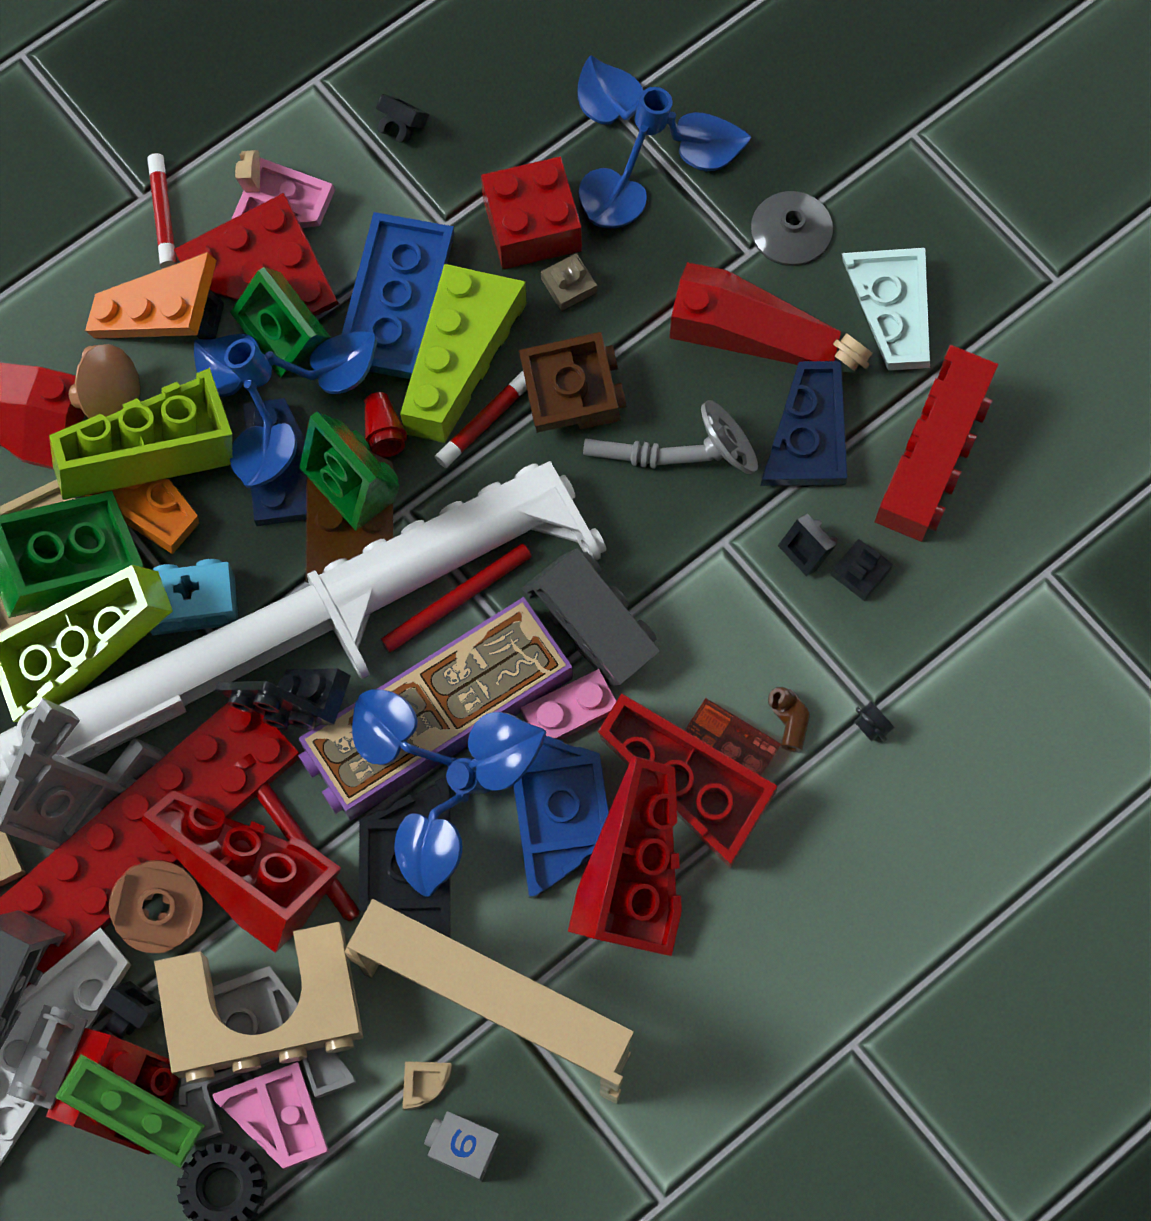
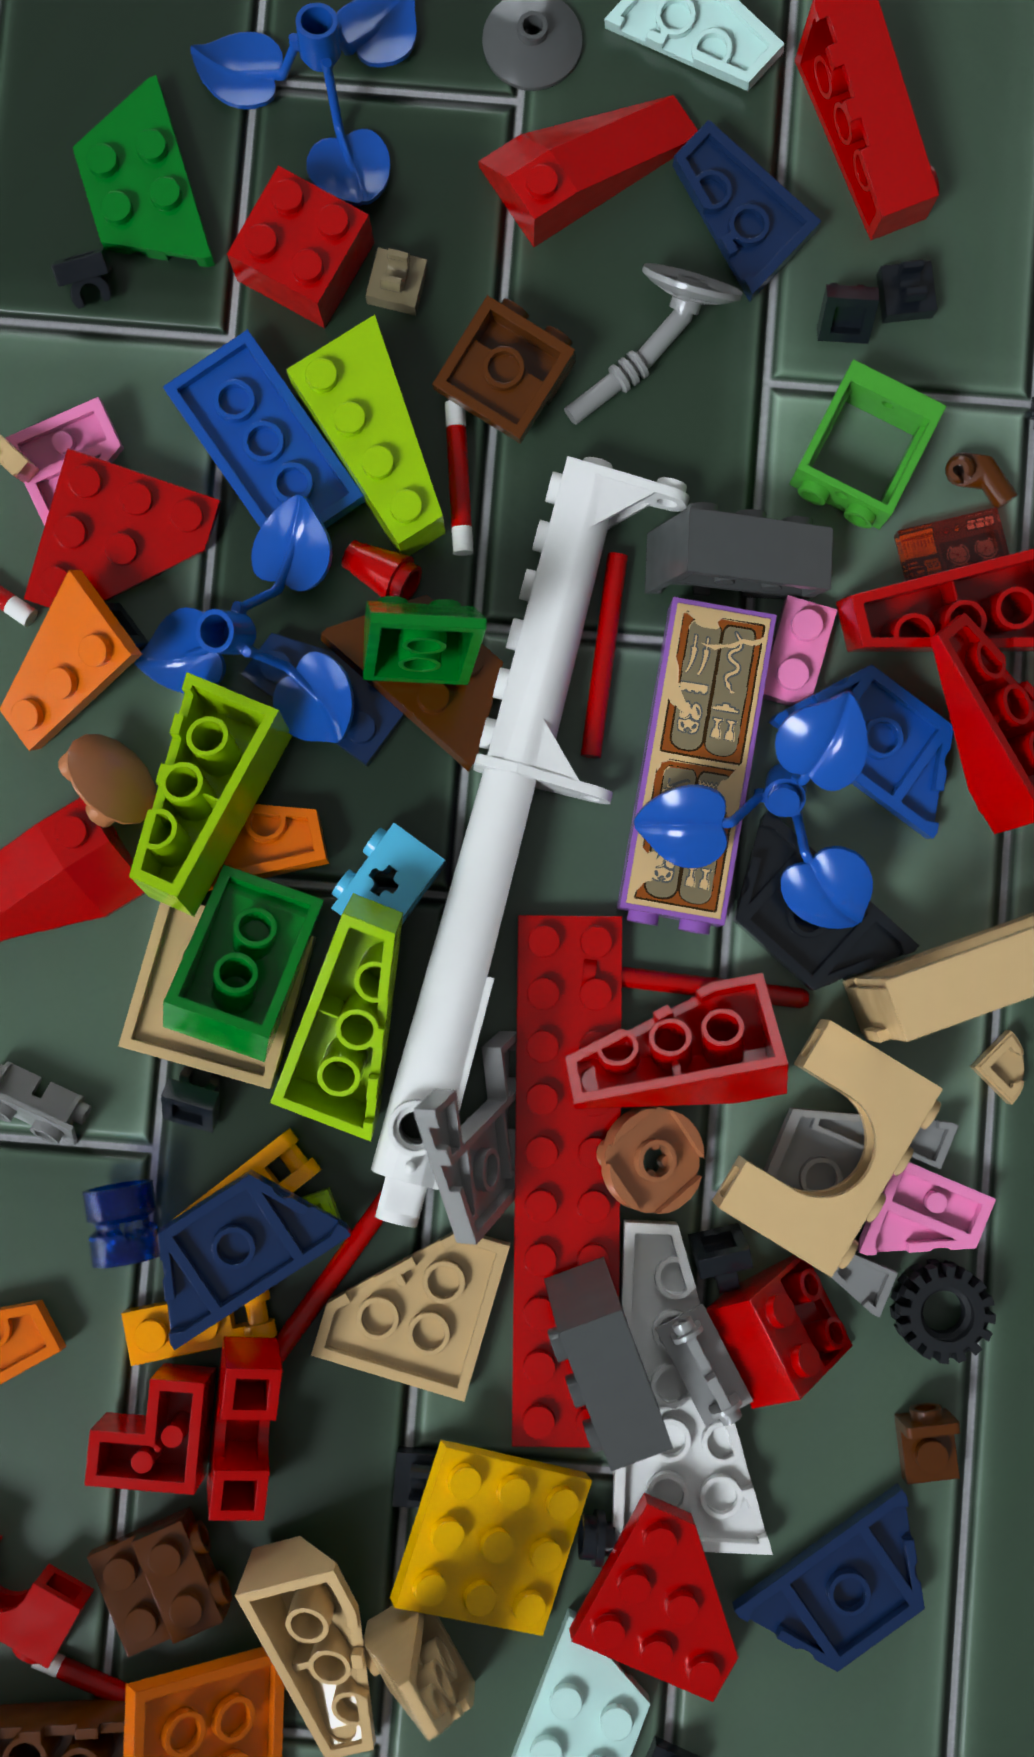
camera: 50 degrees left, 15 degrees up
bright green tile [55,1054,205,1168] -> none
black bracket [215,668,351,730] -> none
green slope [230,267,331,378] -> none
tan plate [833,333,873,371] -> none
none -> green wing [72,75,215,267]
none -> bright green window [789,359,946,530]

